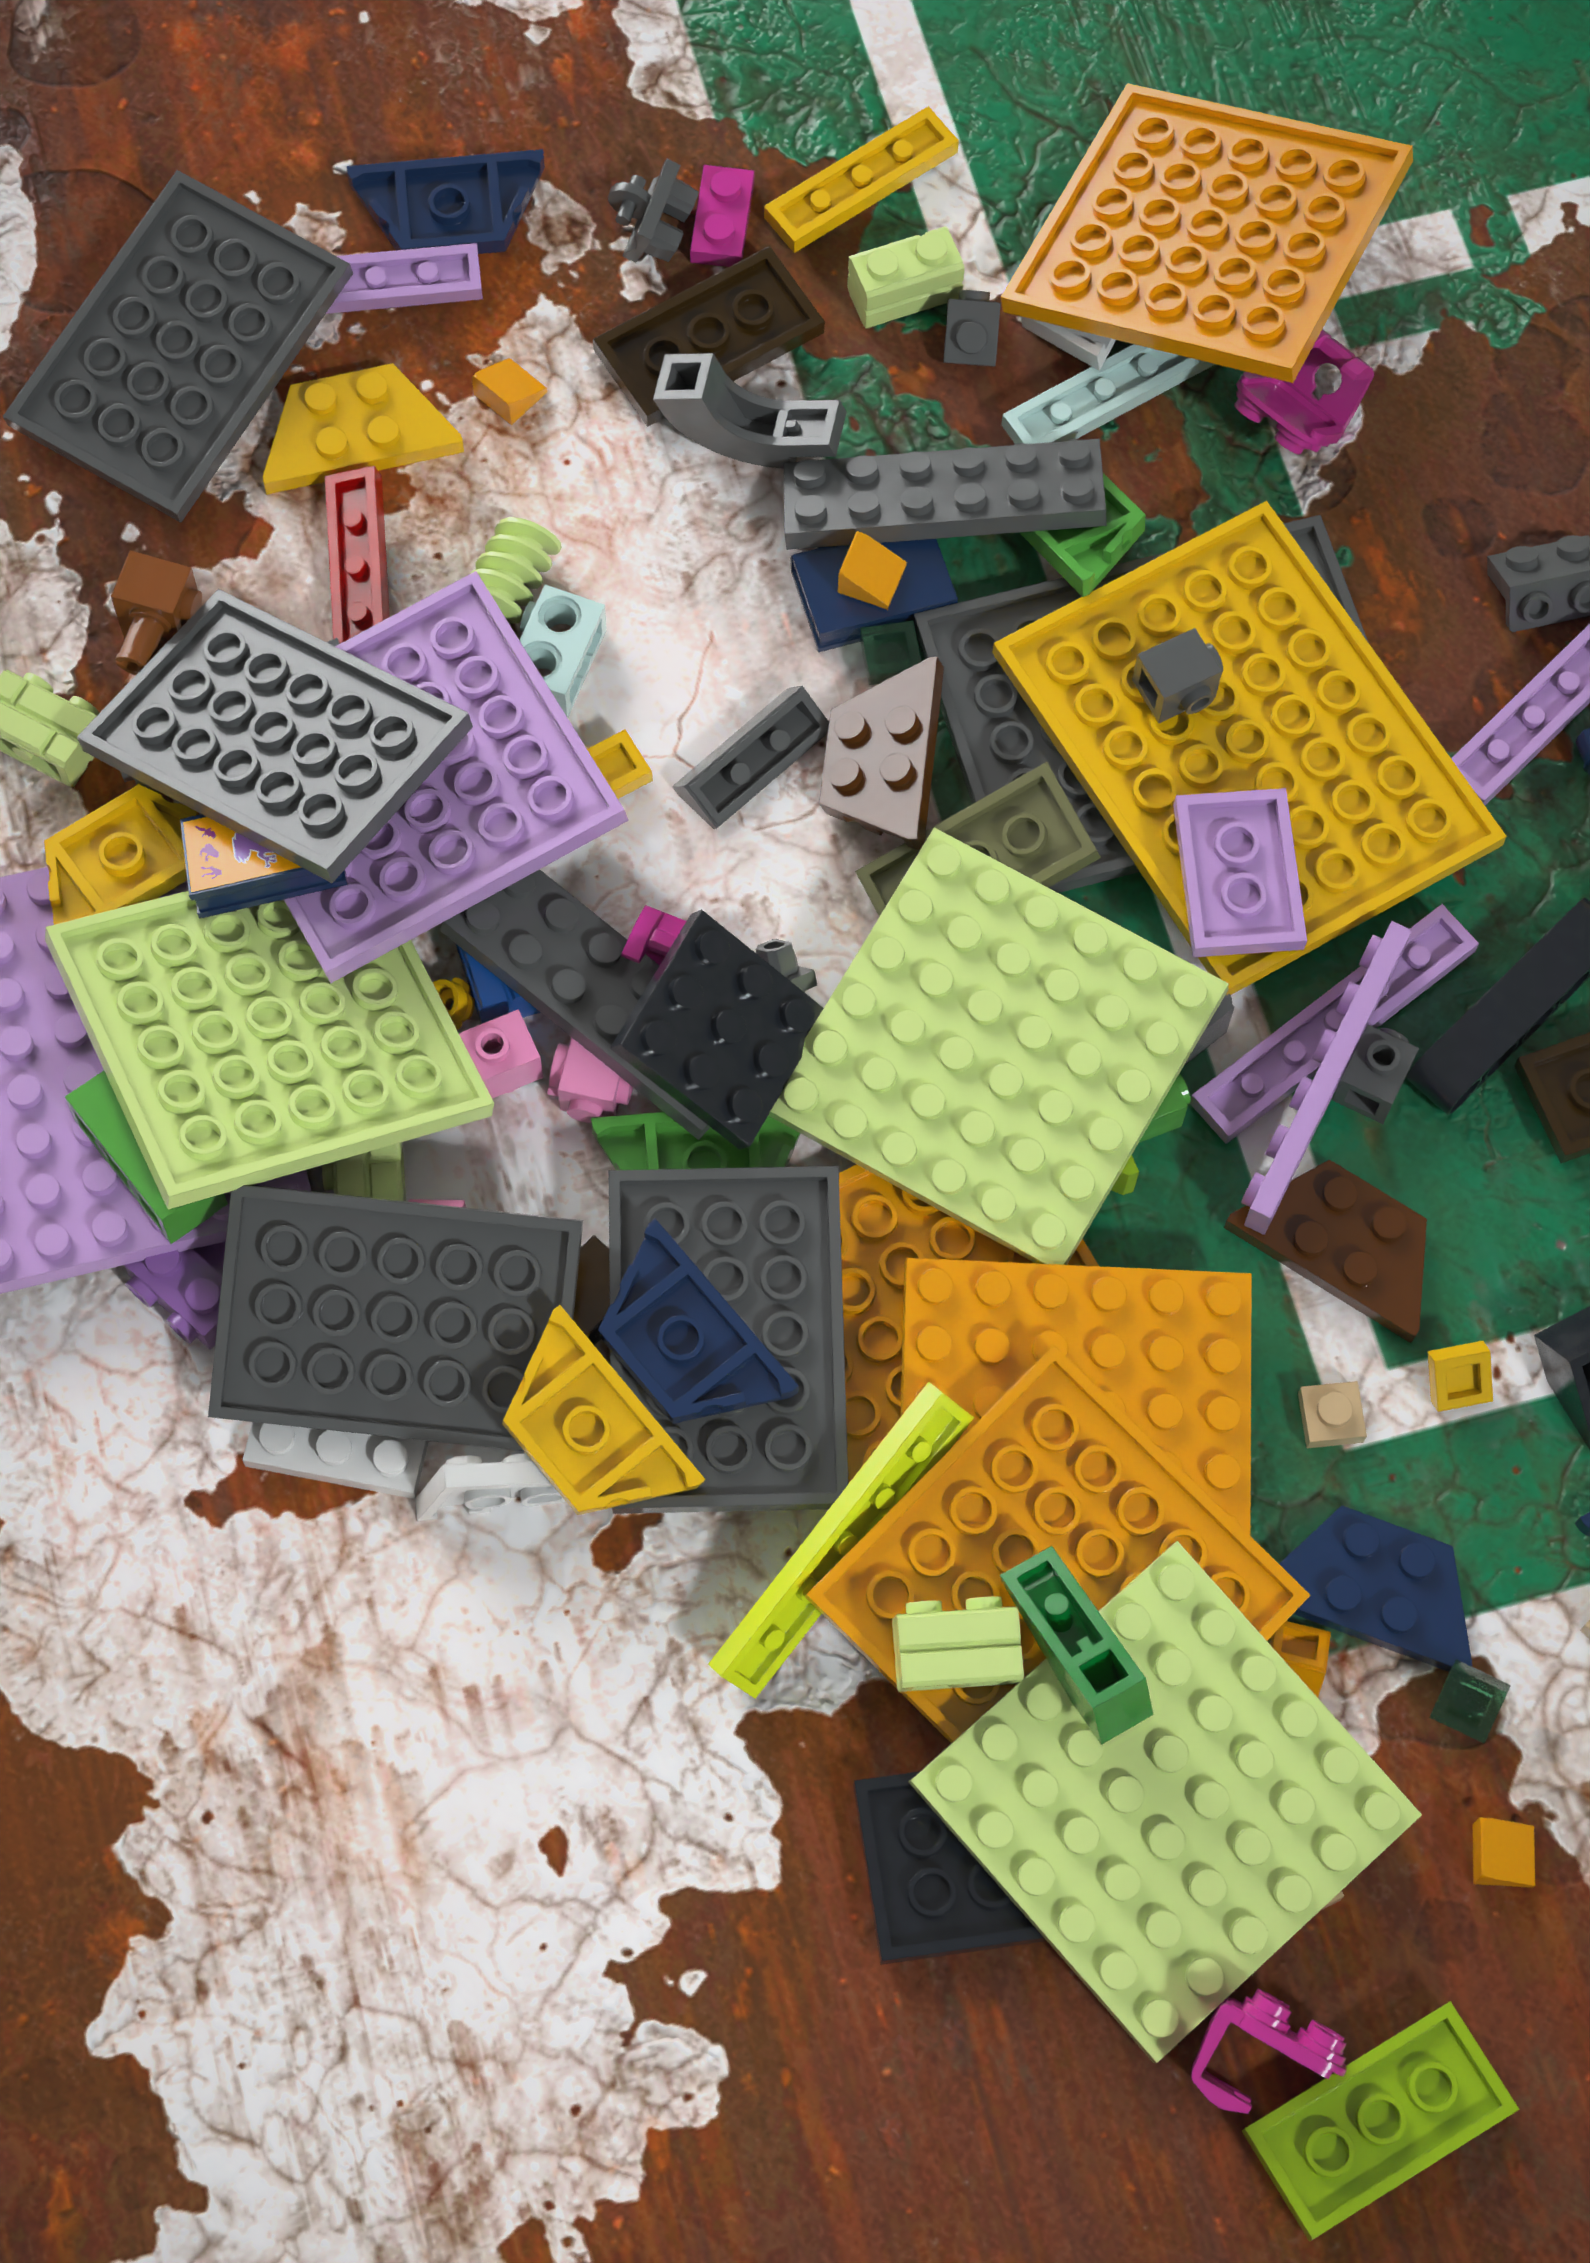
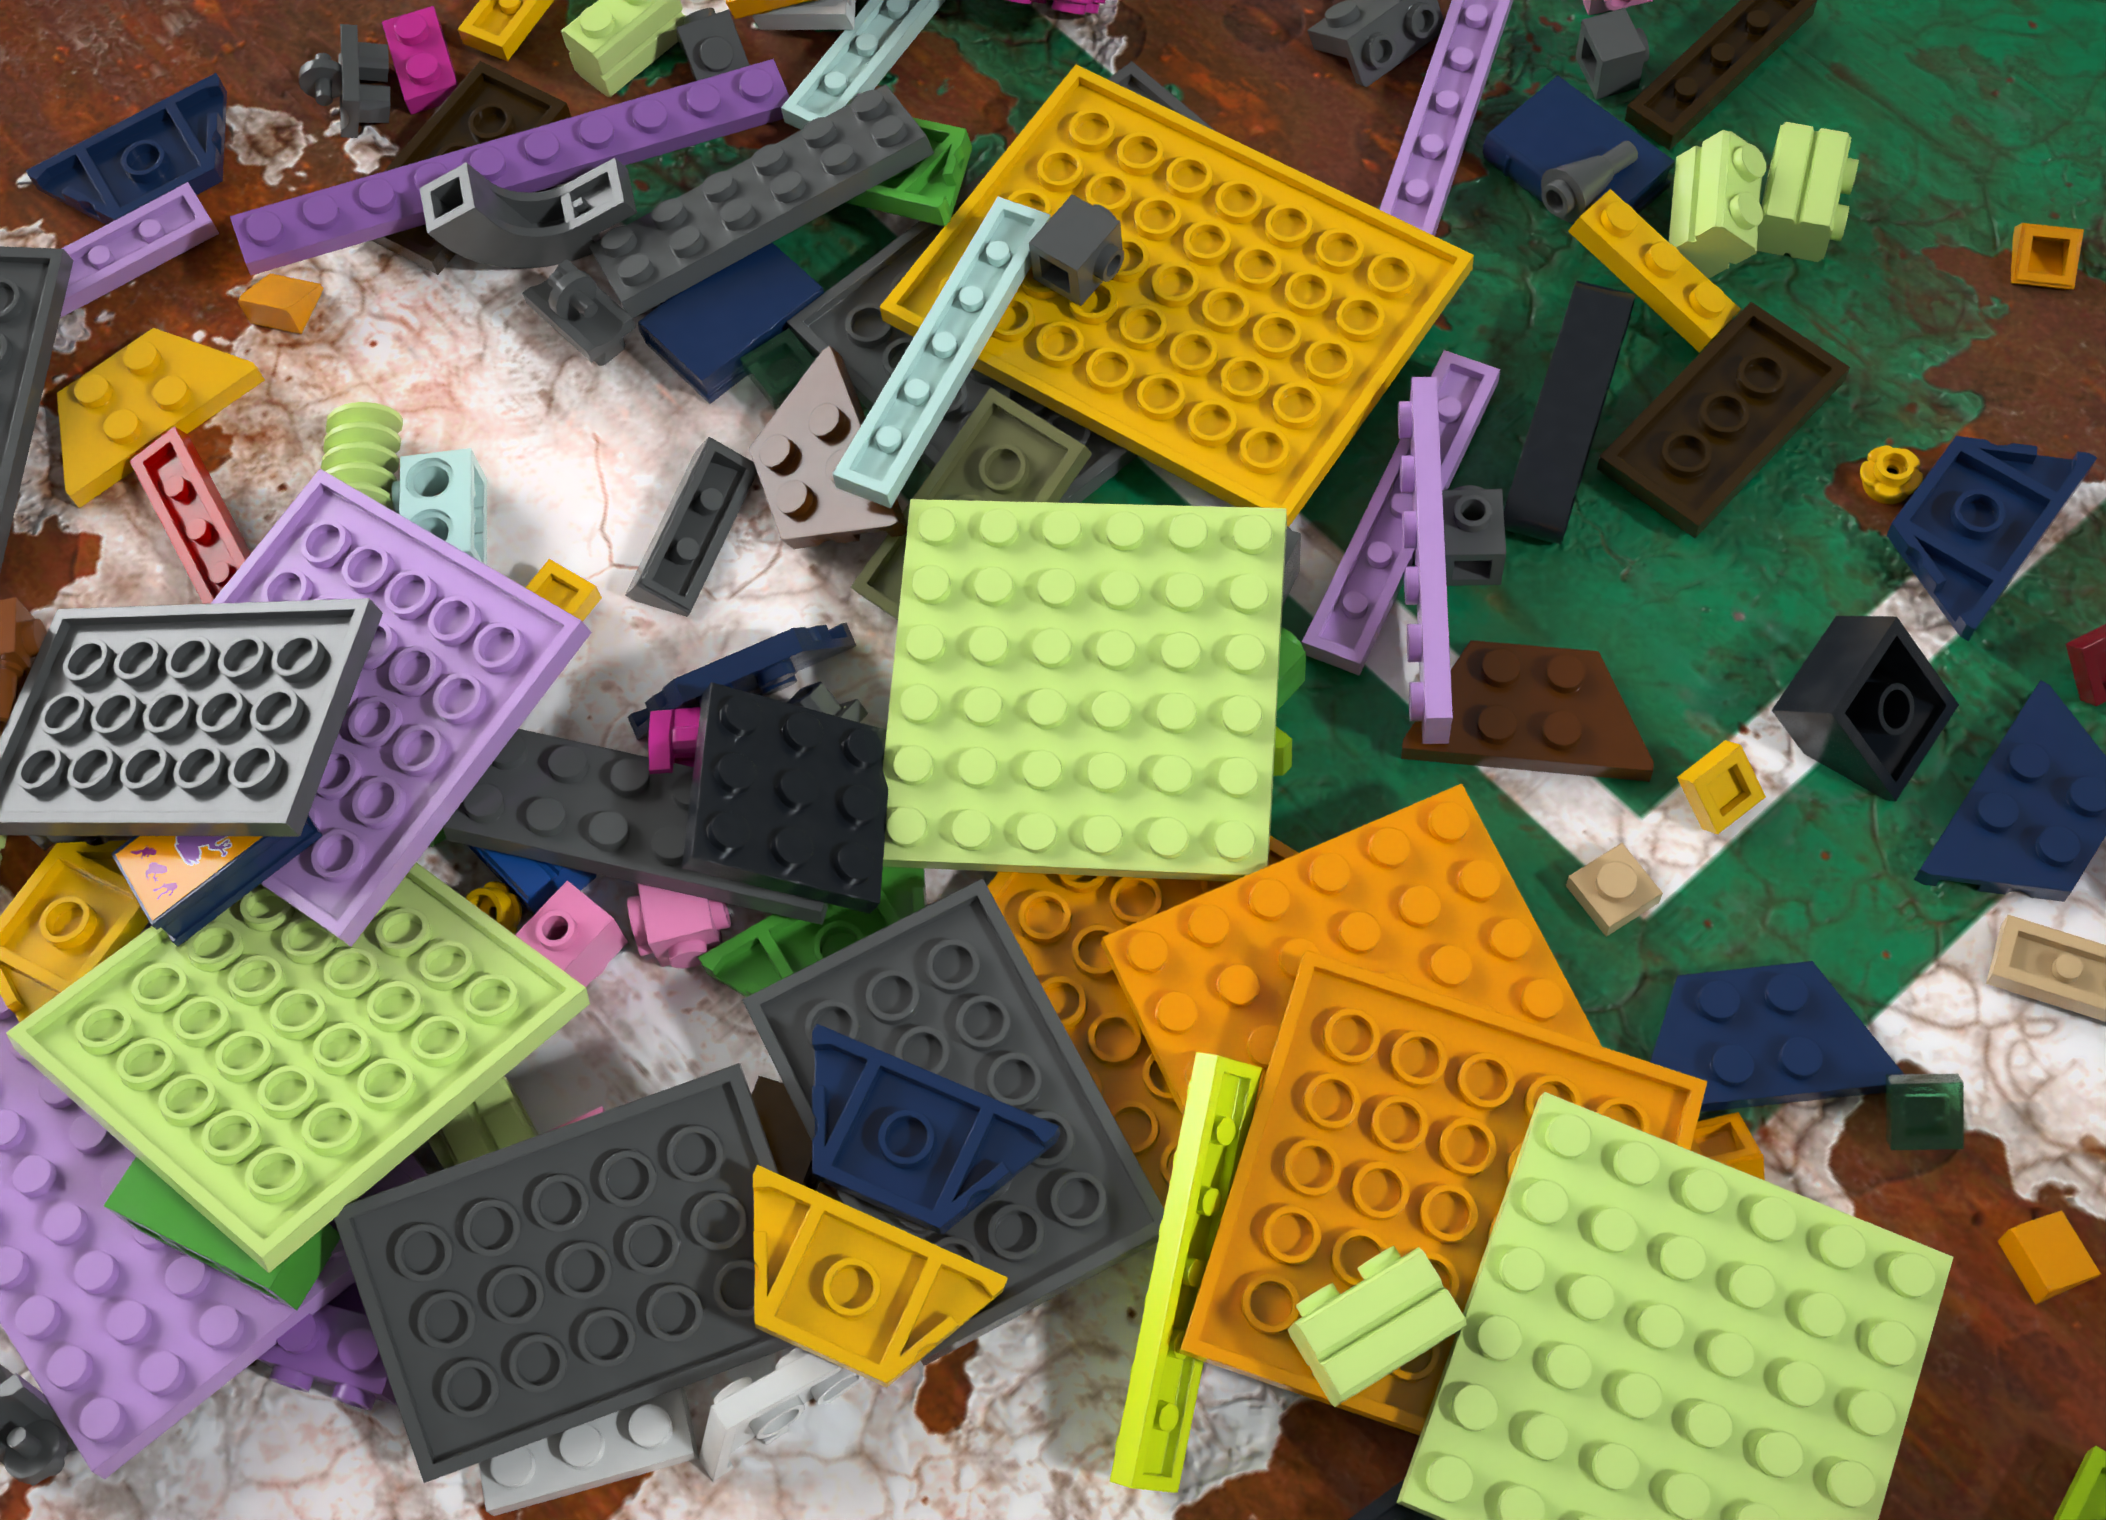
camera: 15 degrees left, 5 degrees down
light orange slope [838,531,907,610] -> none
green slope [1000,1546,1154,1745] -> none
lavender plate [1173,788,1307,957] -> none
none -> medium lavender plate [230,59,790,276]
none -> dark grey hips [522,258,636,366]
none -> dark blue wing [627,623,856,740]
none -> light aqua plate [833,196,1051,508]

